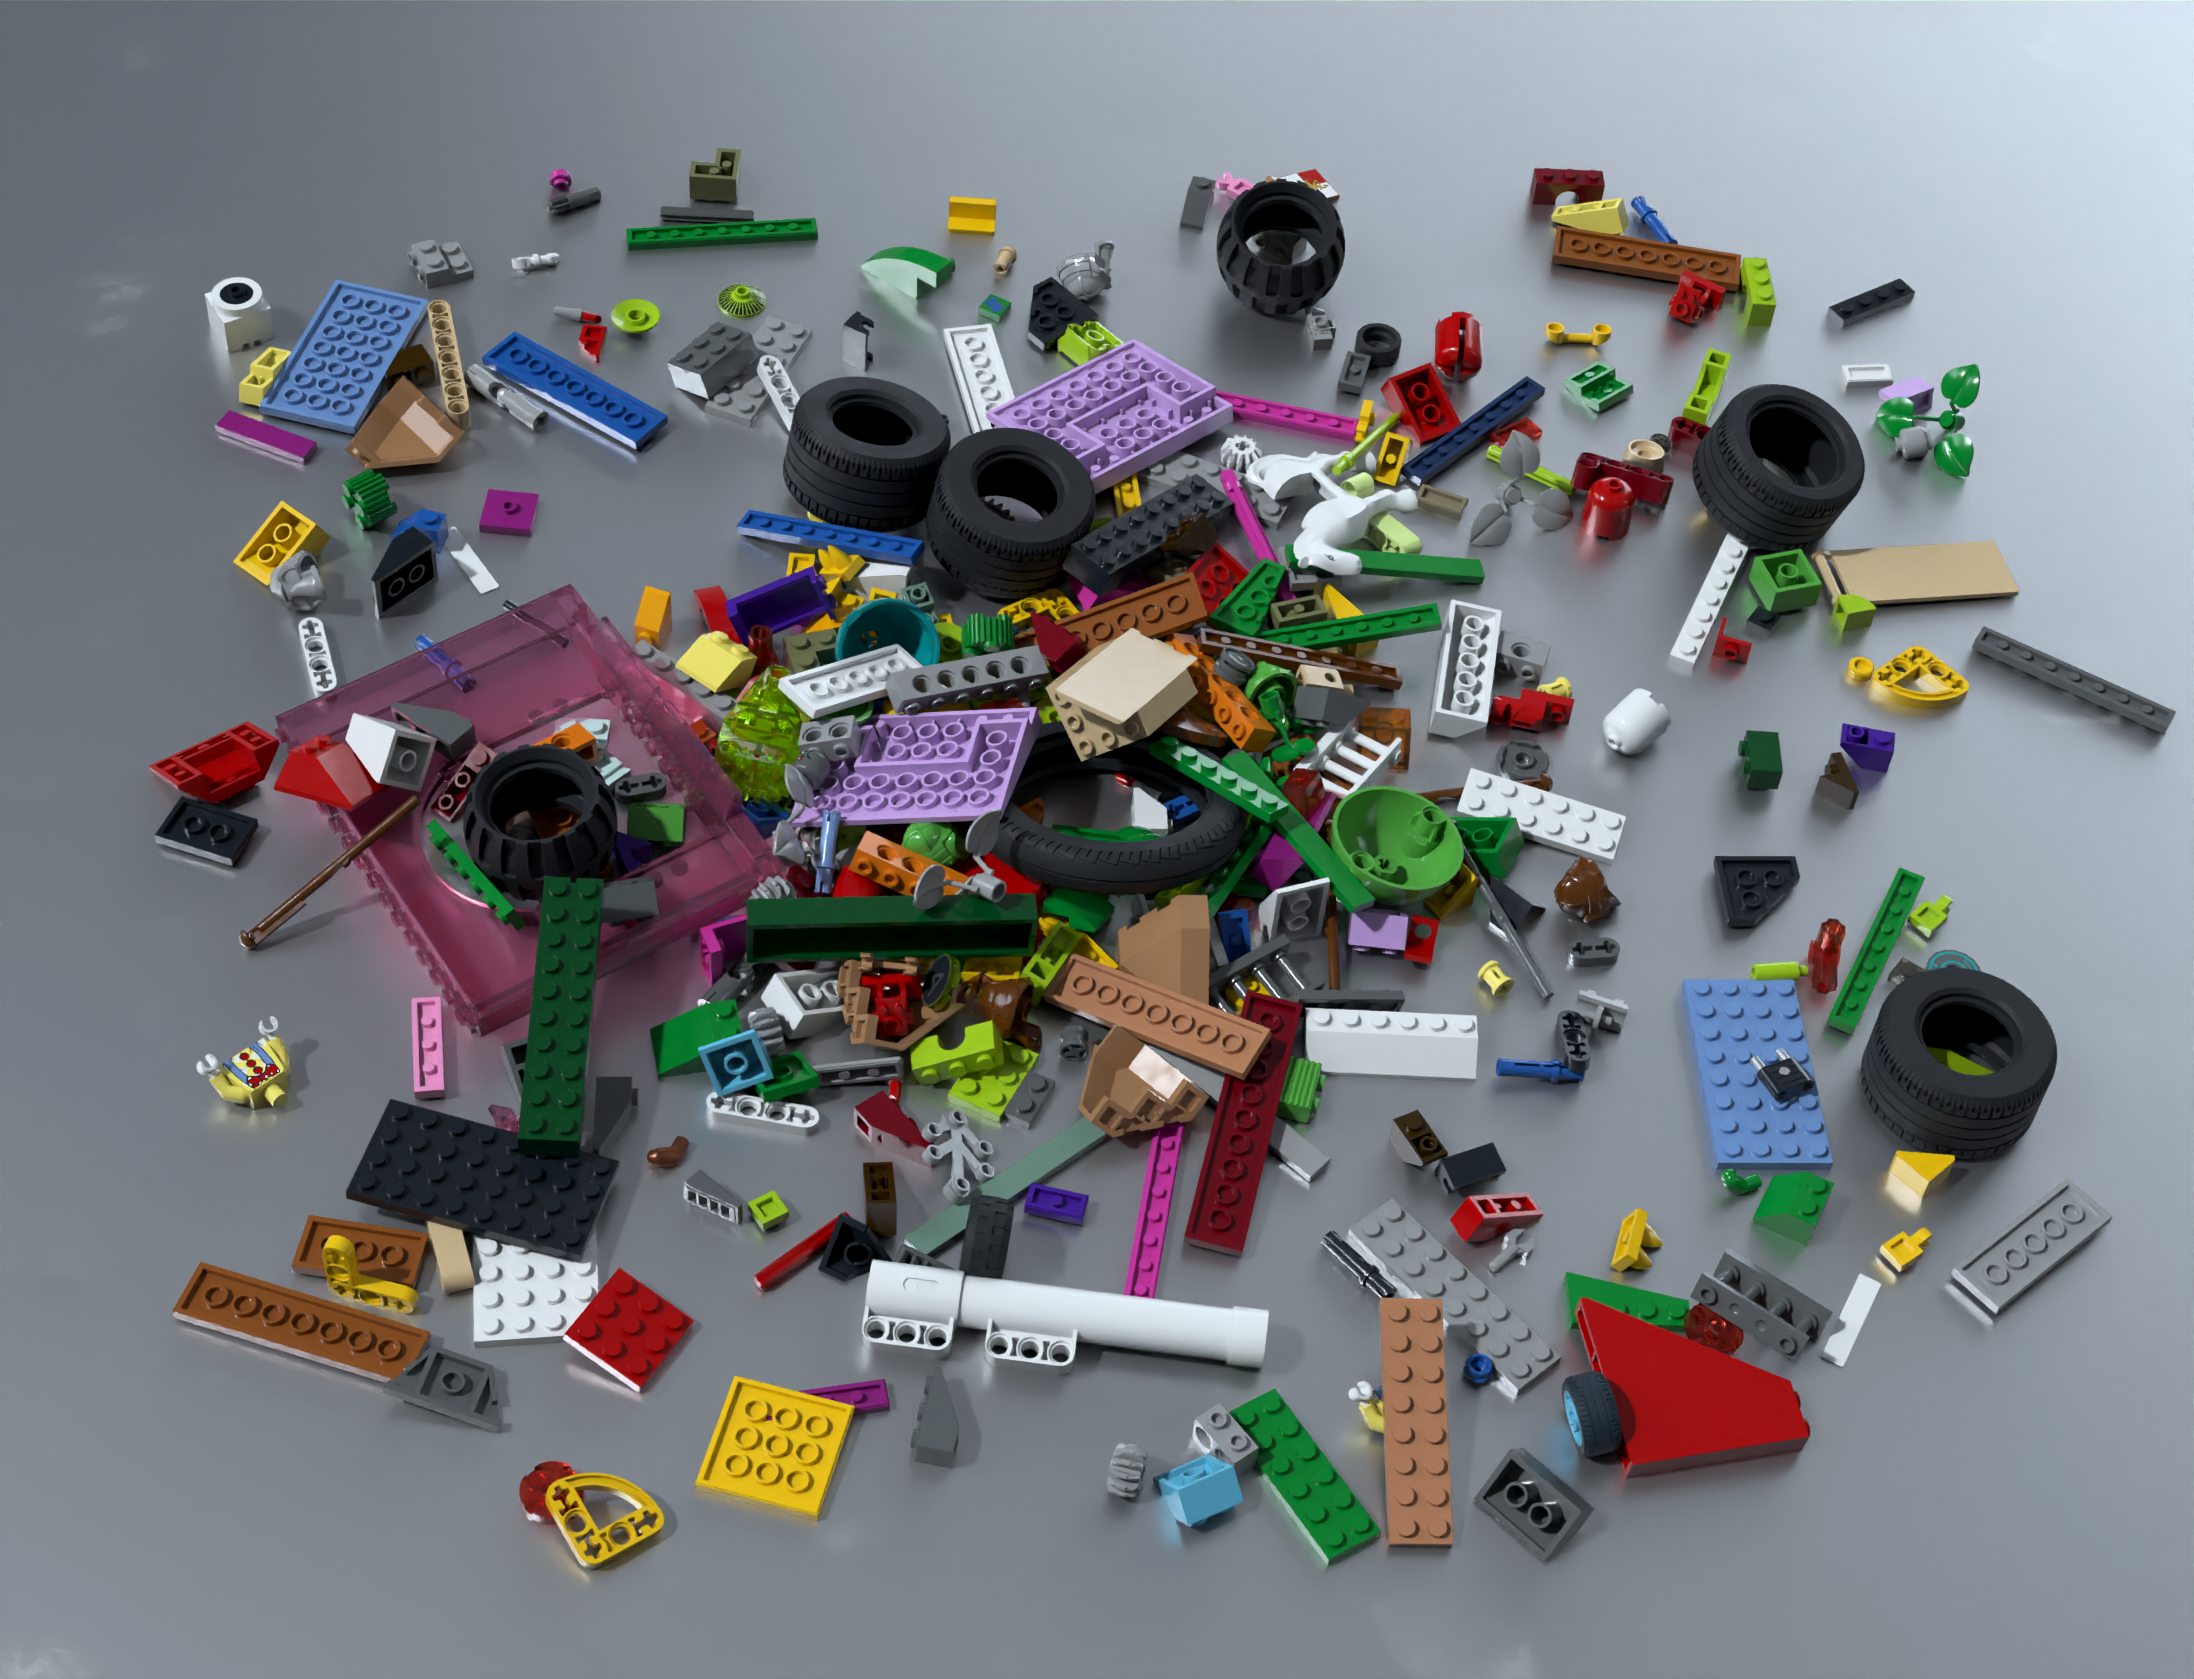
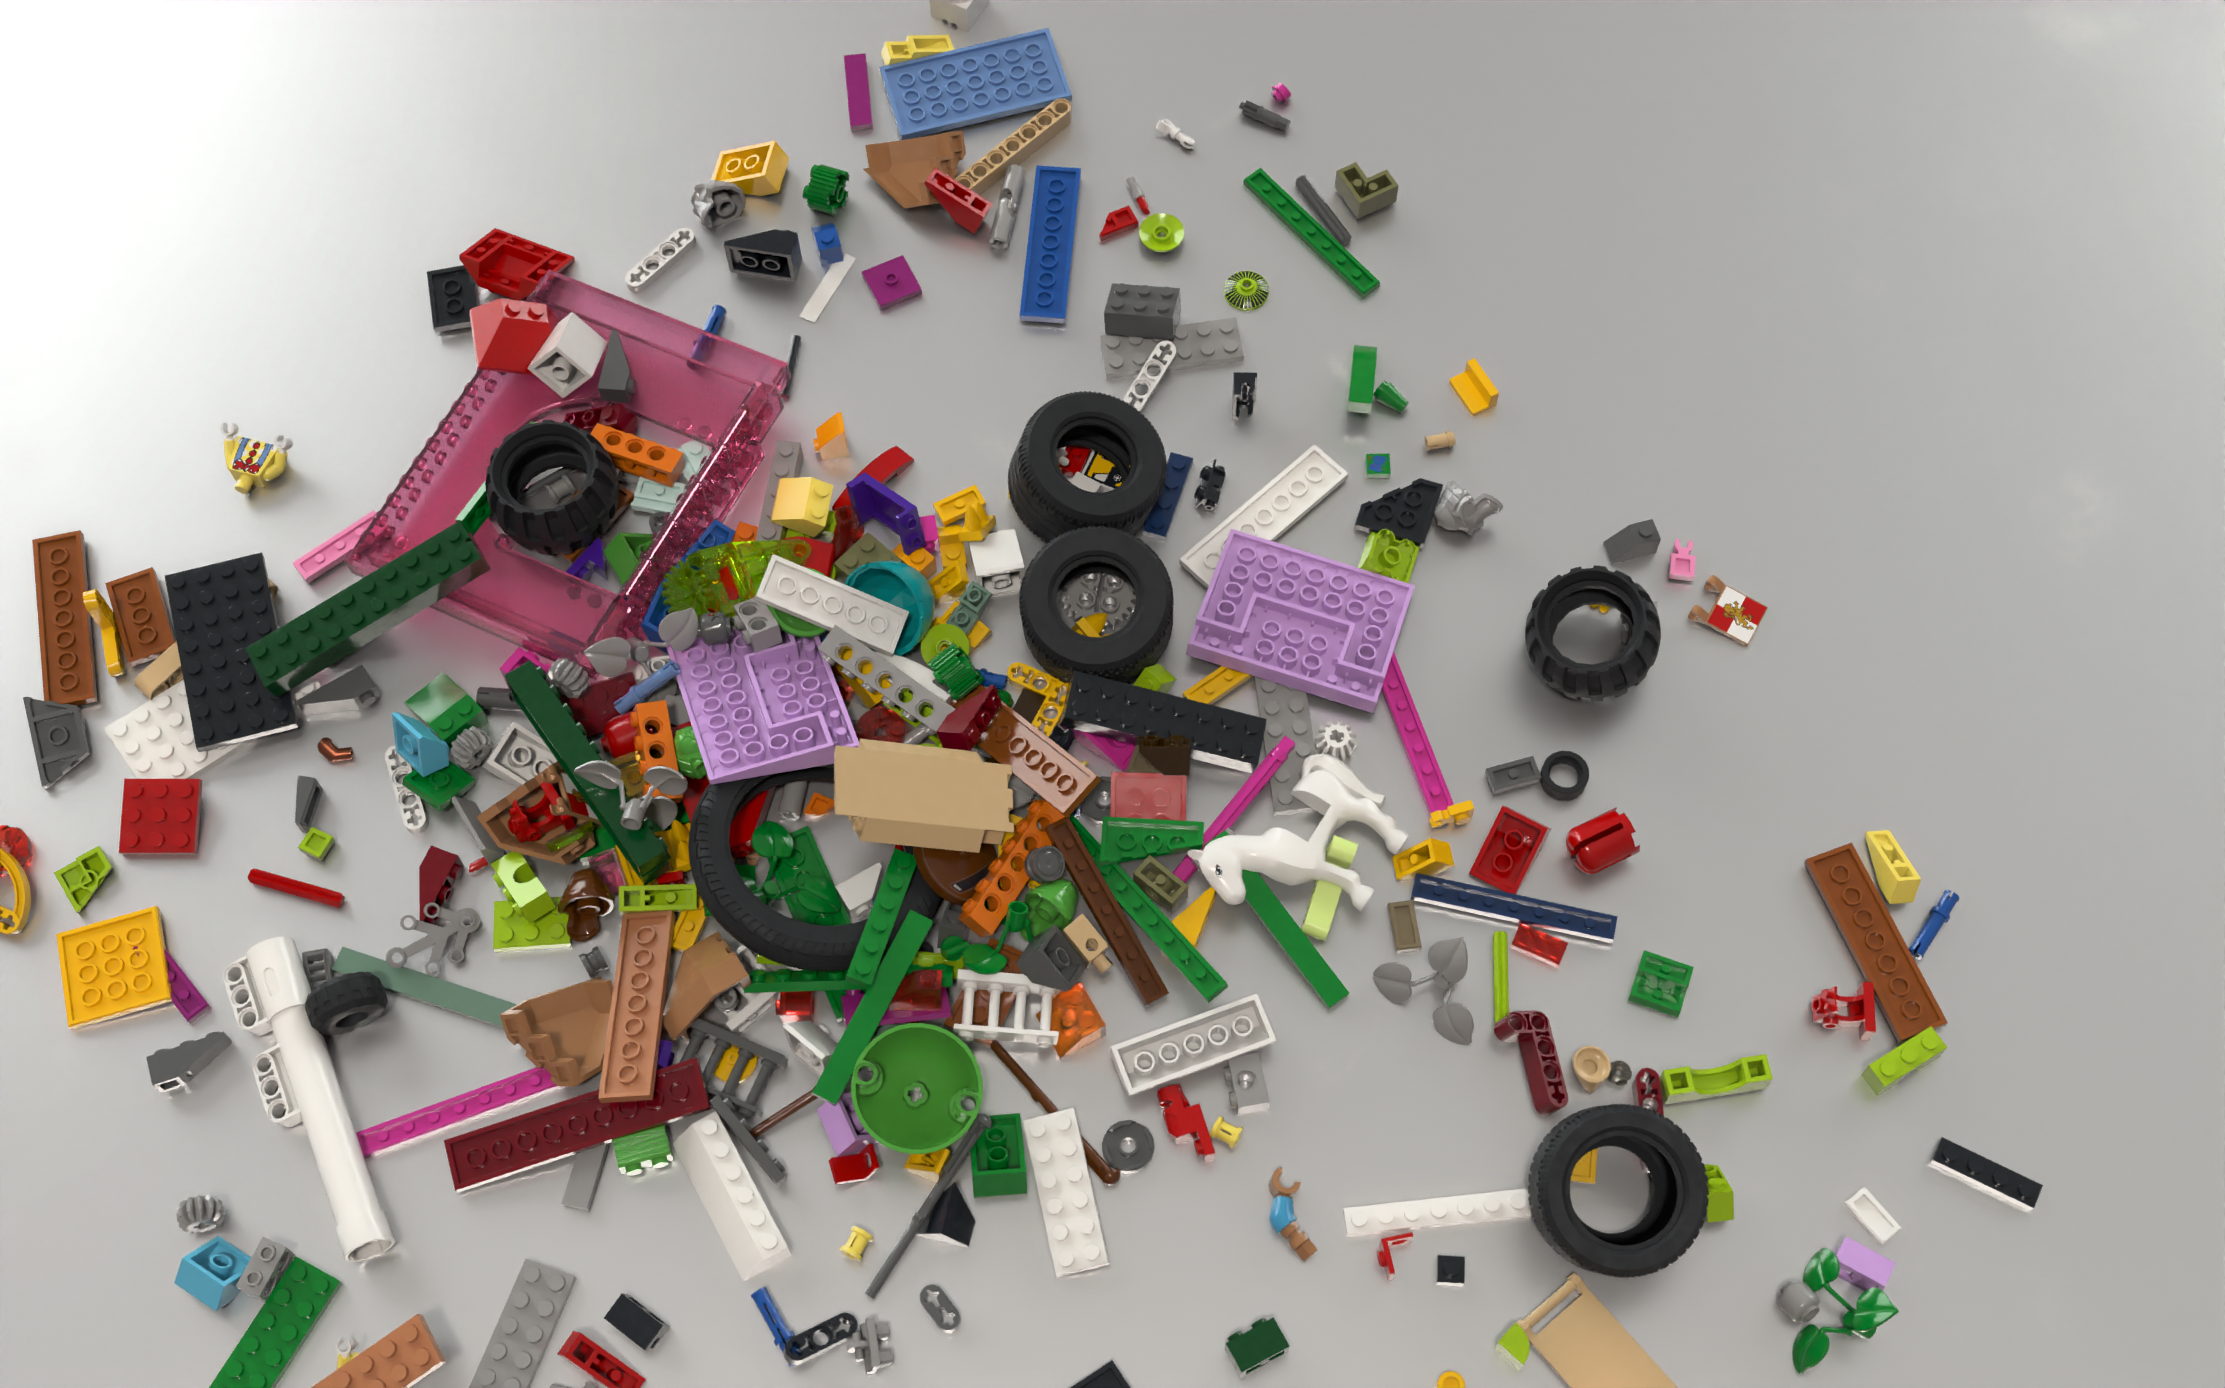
camera: 65 degrees right, 15 degrees up
reddish brown bar [239,795,422,949] -> none
dark brown slope [385,344,435,393] -> none
light grey plate [408,239,474,289] -> none
dark grey slope [602,875,659,927] -> none
blue plate [736,510,925,565] -> none
black slope [818,1213,893,1282] -> none
dark brown slope [863,1162,897,1238] -> none
dark grey plate [1003,1070,1055,1130] -> none
dark purple plate [1024,1183,1089,1225] -> none
blue plate [1218,909,1251,963] -> none
light grey piece [1305,305,1336,351] -> none
black pin [1321,1230,1397,1298] -> none
lime bar [1332,413,1401,476] -> none
dark brown slope [1389,1110,1448,1166] -> none
dark red arch [1530,168,1605,205] -> none
yellow bar [1545,322,1612,345] -> none
reddish brown head [1554,856,1622,923] -> none
red cylinder [1581,477,1635,541] -> none
white cylinder [1602,689,1671,755] -> none
bright green brick [1749,549,1822,613] -> none
none -> lime slope [54,846,112,913]
none -> red slope [924,168,993,234]
none -> medium nougat piece [1268,1167,1318,1261]

